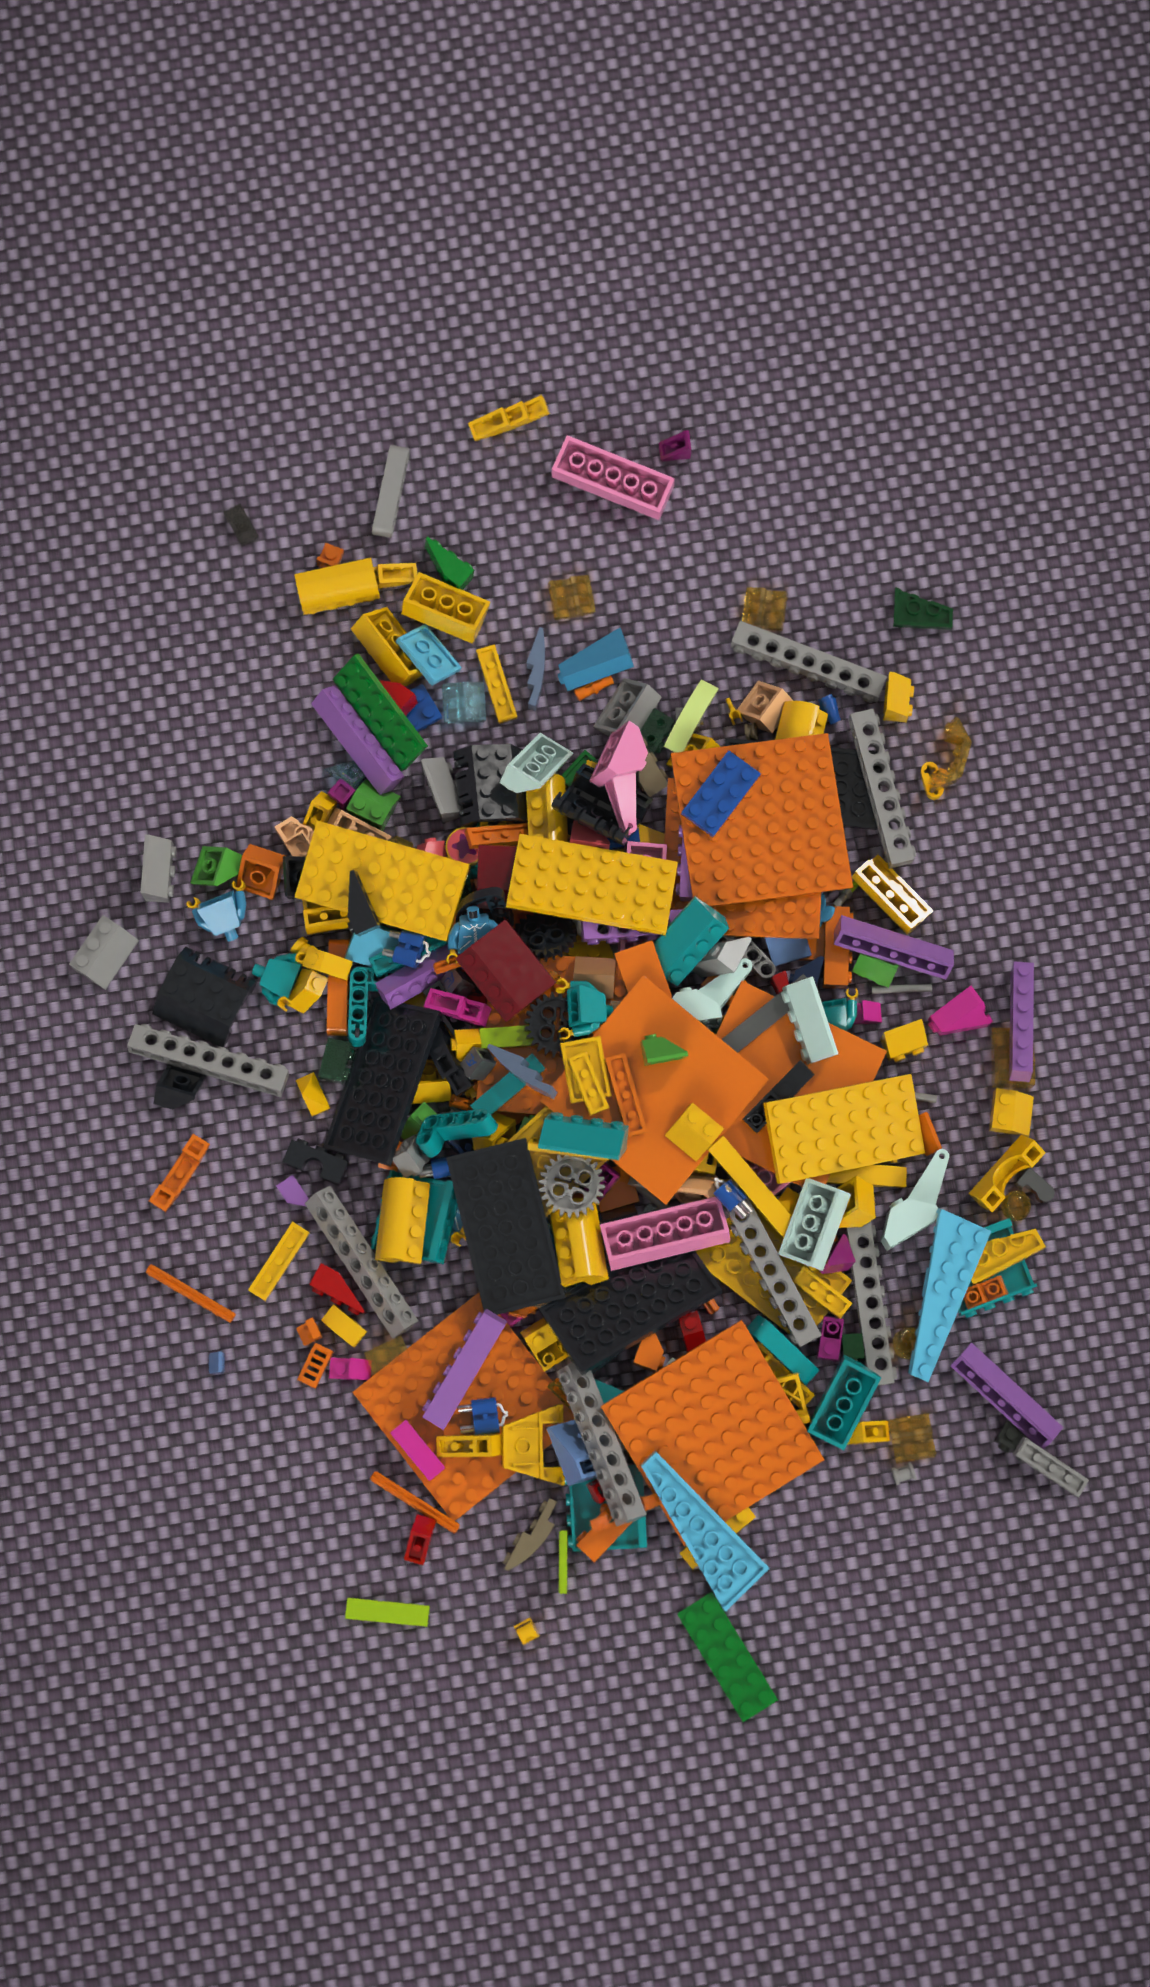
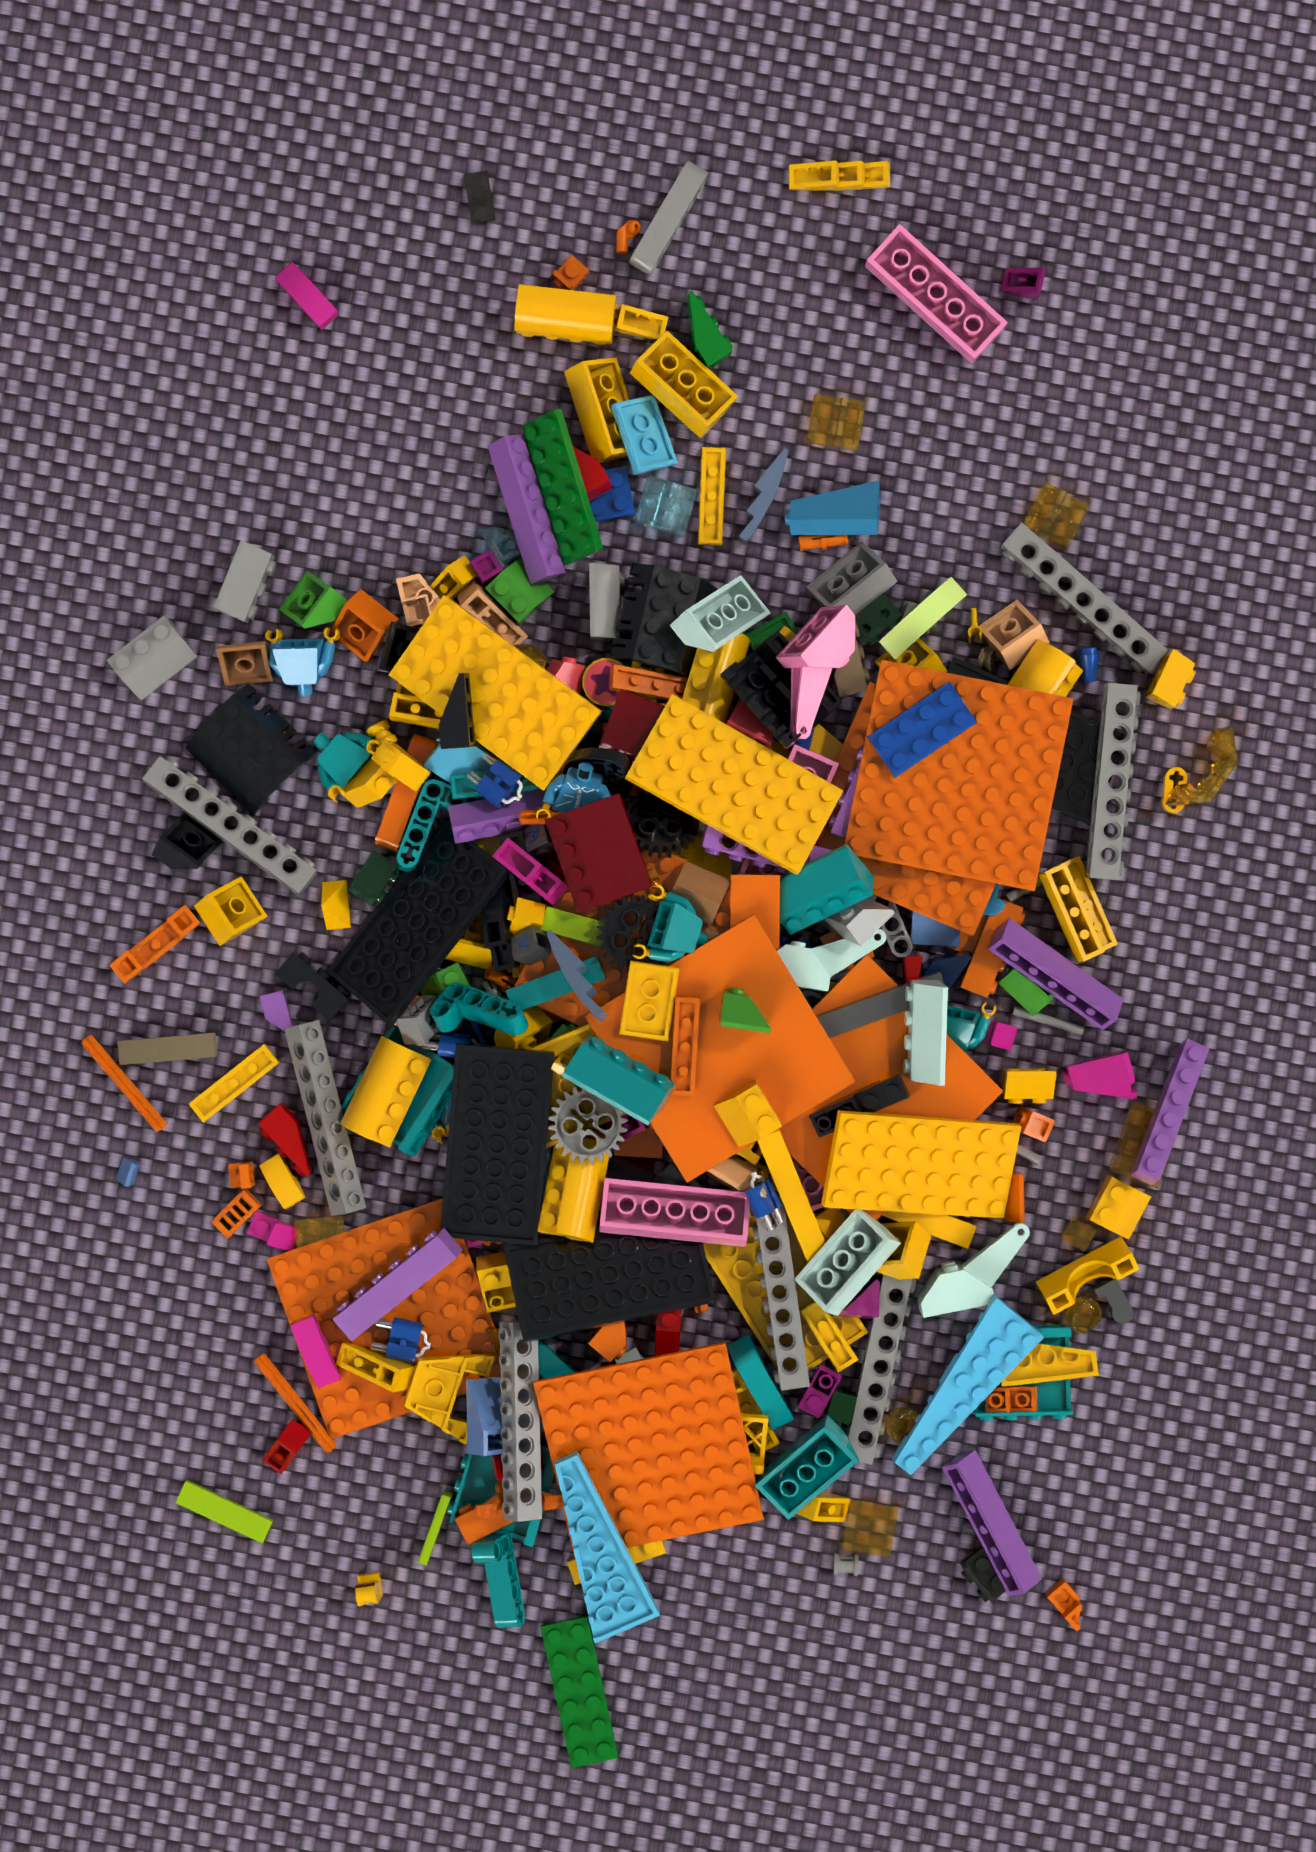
camera: 20 degrees right, 10 degrees up
dark tan slope [503,1498,557,1571] -> none
yellow tile [567,1051,609,1116] -> none
dark green wing [893,587,953,630] -> none
light grey tile [1013,1437,1089,1498] -> none
none -> dark tan slope [117,1032,218,1065]
none -> yellow slope [194,876,268,946]
none -> medium nougat slope [216,641,273,686]
none -> dark pink slope [275,262,340,330]
none -> teal beam [471,1533,525,1628]
none -> orange arm [616,220,641,254]
none -> orange bracket [1013,1106,1055,1143]
none -> orange slope [1044,1578,1082,1631]
none -> clear yellow slope [1061,1217,1096,1251]

